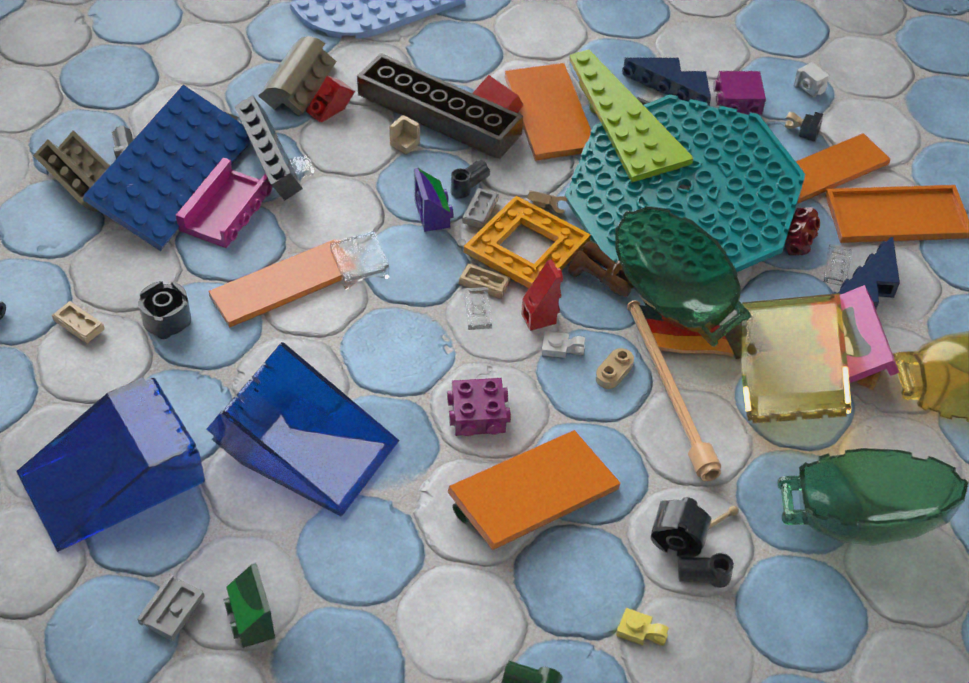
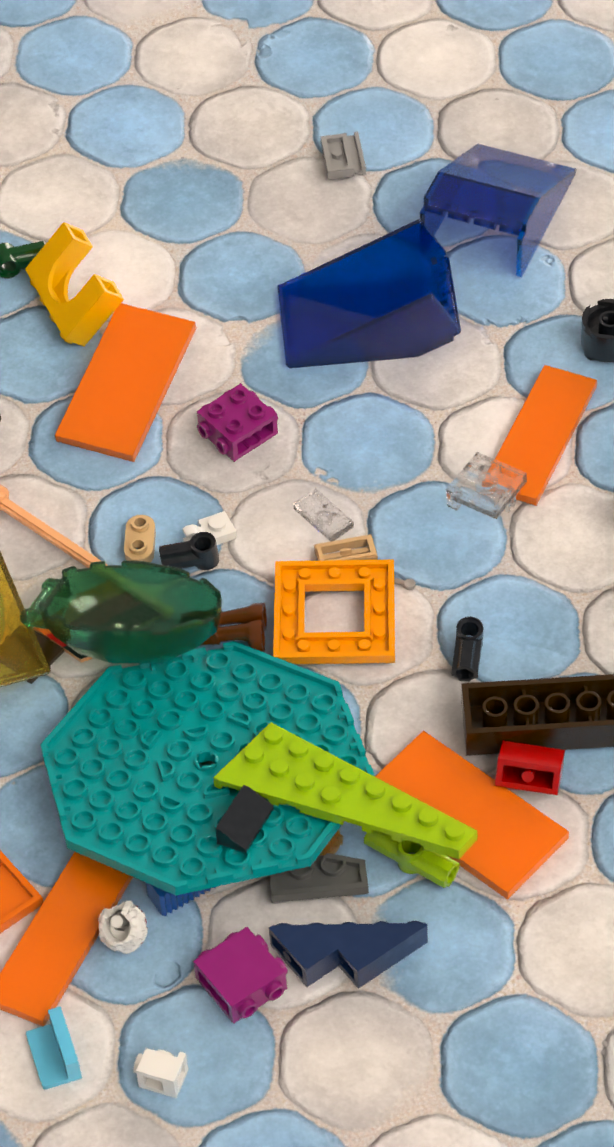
camera: 150 degrees right, 0 degrees up
dark green slope [223,563,275,648] -> none
tan panel [389,115,420,155] -> none
dark purple slope [414,168,454,232] -> none
light grey plate [462,188,499,229] -> none
red slope [521,259,563,331] -> none
tan plate [527,190,567,213] -> none
black piece [785,112,823,142] -> none
dark red brick [785,207,820,255] -> none
none -> yellow arch [25,222,124,347]
none -> medium azure panel [26,1006,82,1090]
none -> white piece [98,901,148,954]
none -> black piece [159,532,219,572]
none -> black slope [216,785,274,853]

